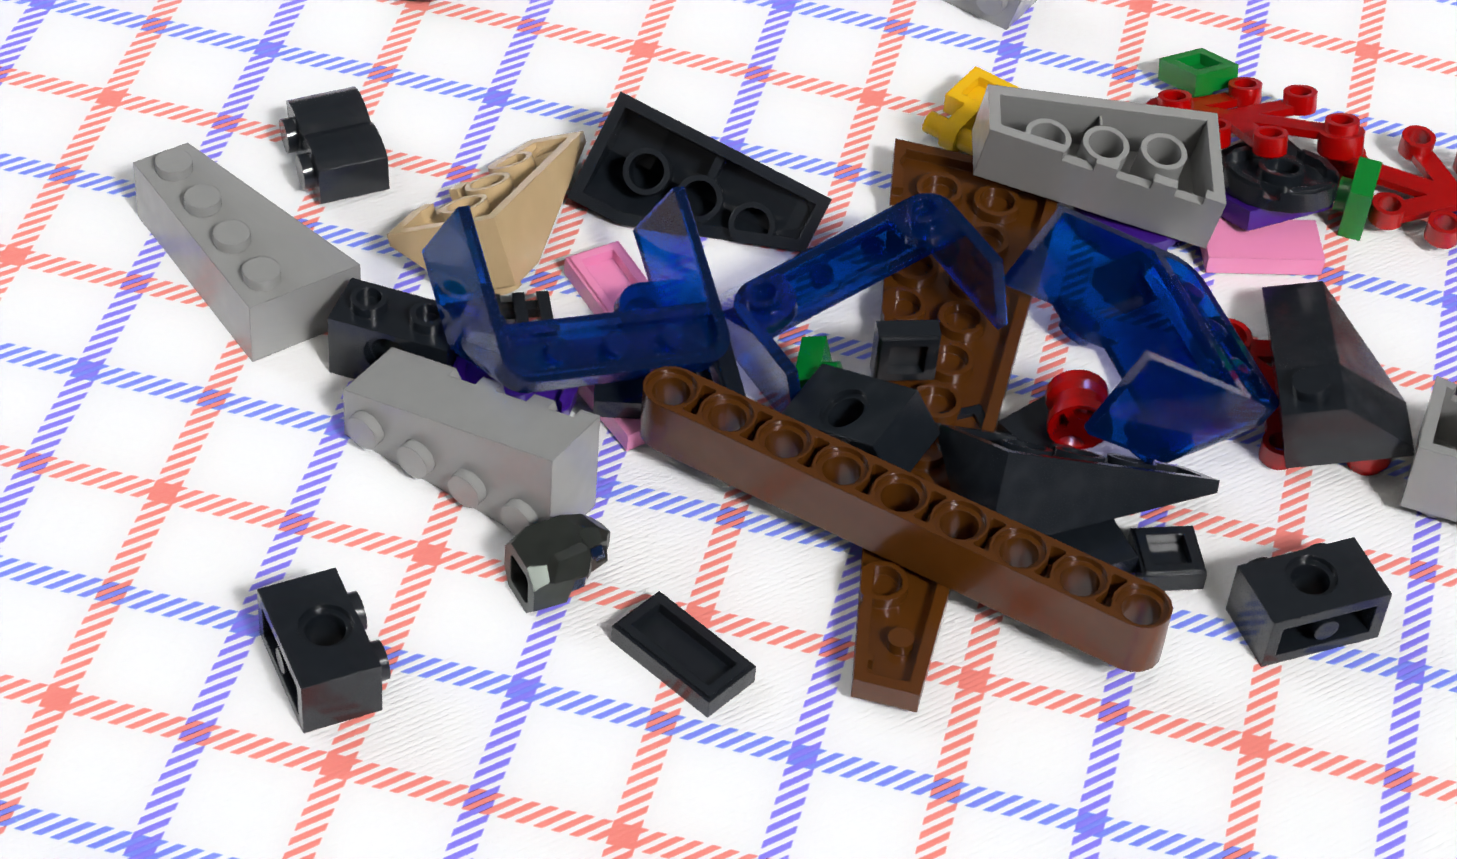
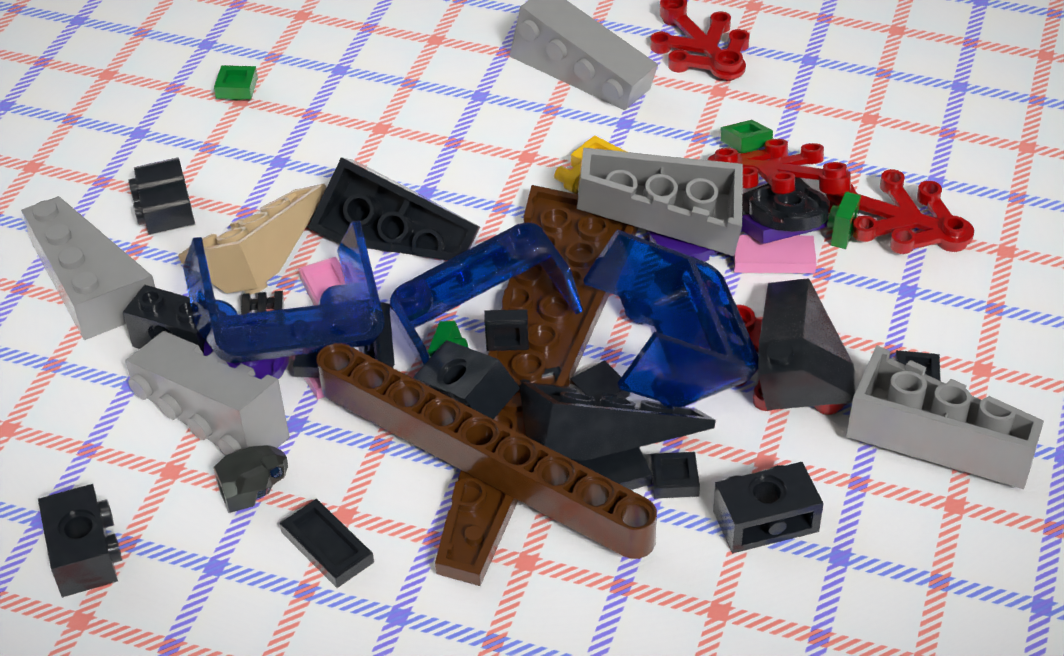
camera: 10 degrees right, 0 degrees up
red wheel [1045,369,1111,450] -> none

